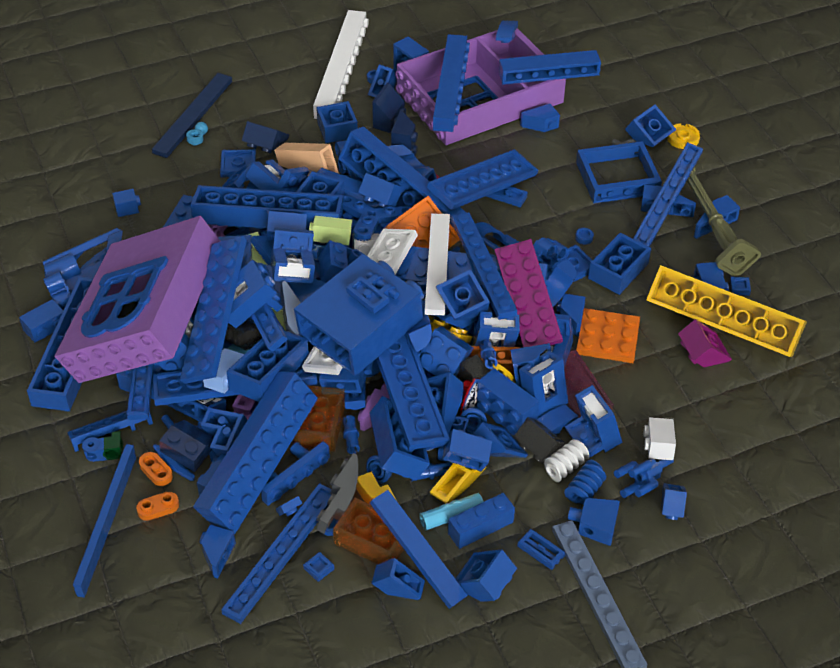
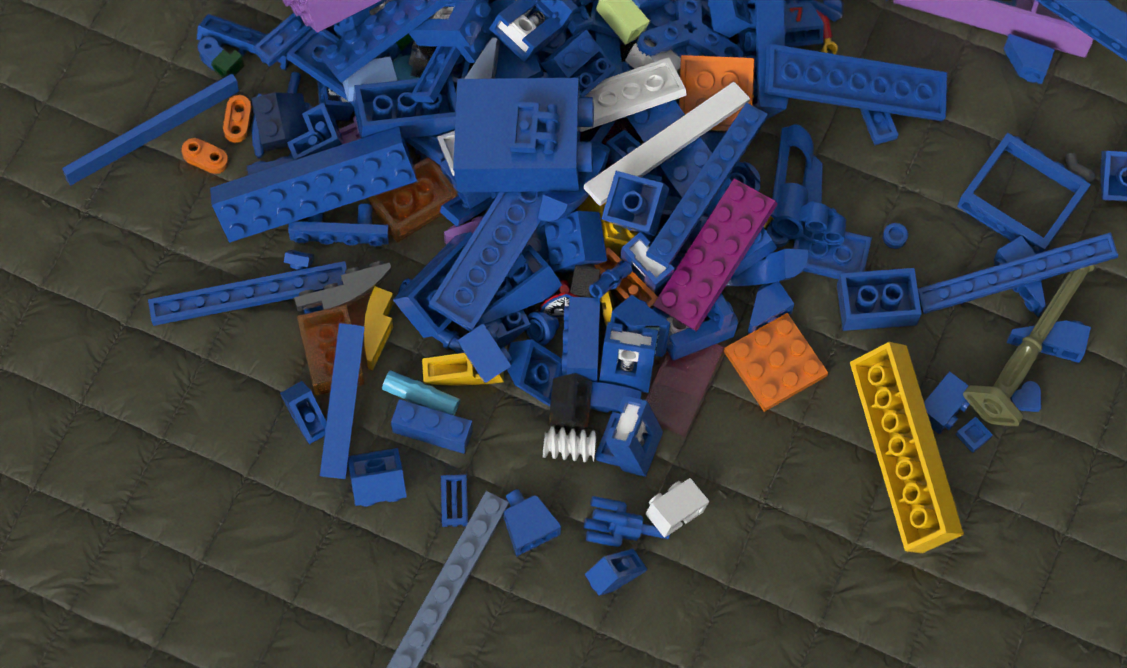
camera: 45 degrees right, 20 degrees up
blue slope [200,525,236,578] -> none
blue tile [303,552,335,582] -> none
blue pin [342,415,360,454] -> none
blue piece [564,459,607,505] -> none
magenta slope [678,319,732,367] -> none

